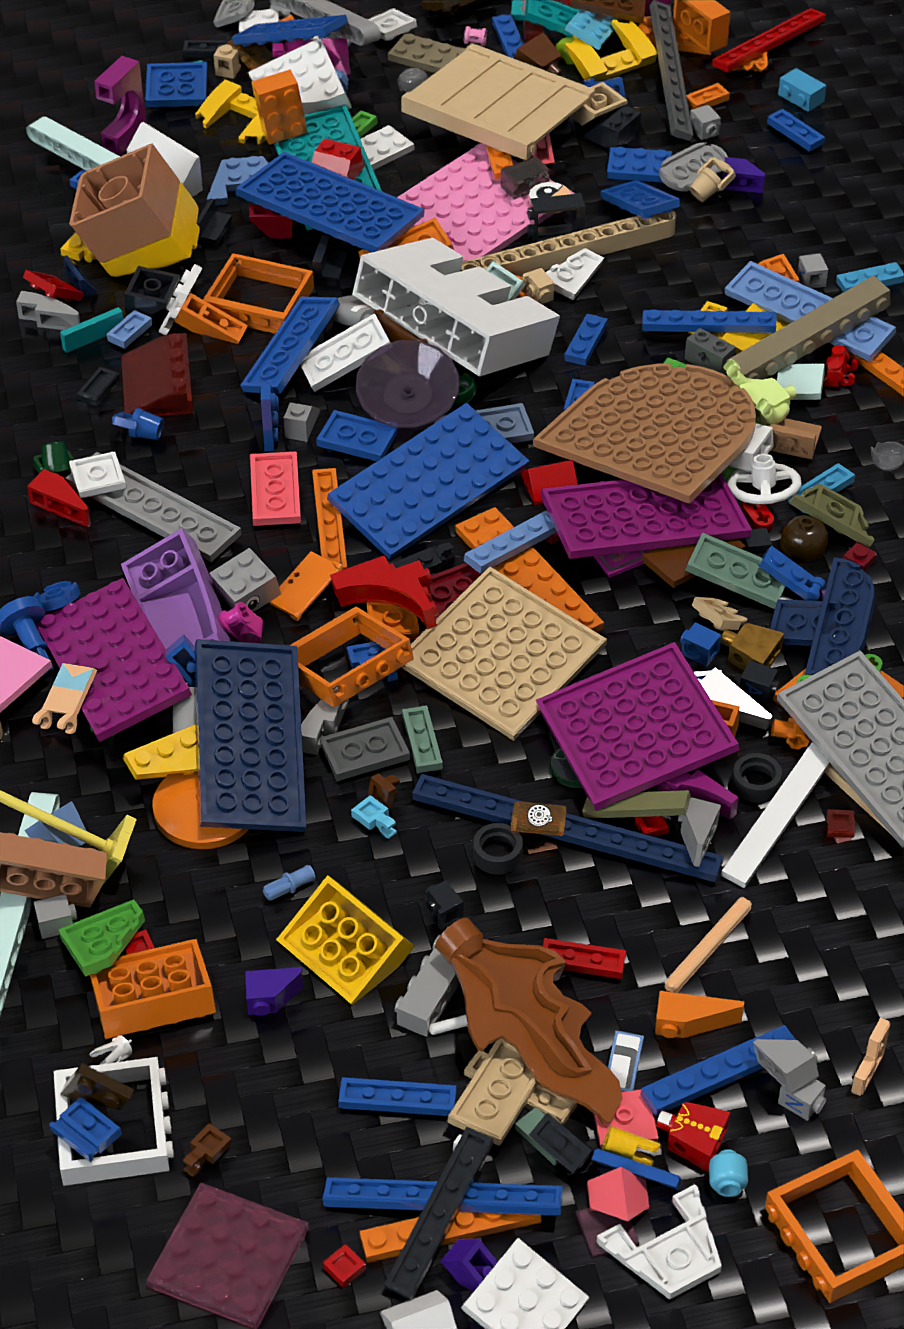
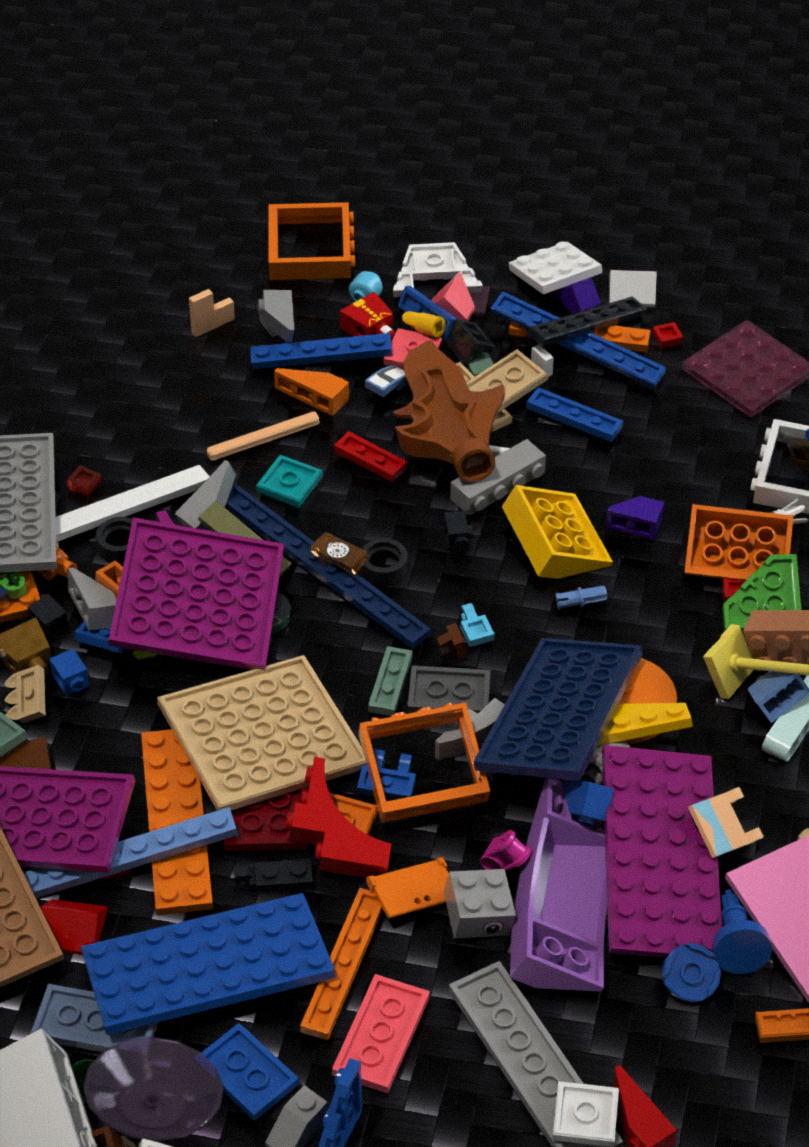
camera: 155 degrees left, 0 degrees up
reddish brown plate [183,1123,232,1177] -> none
none -> teal tile [256,455,323,507]

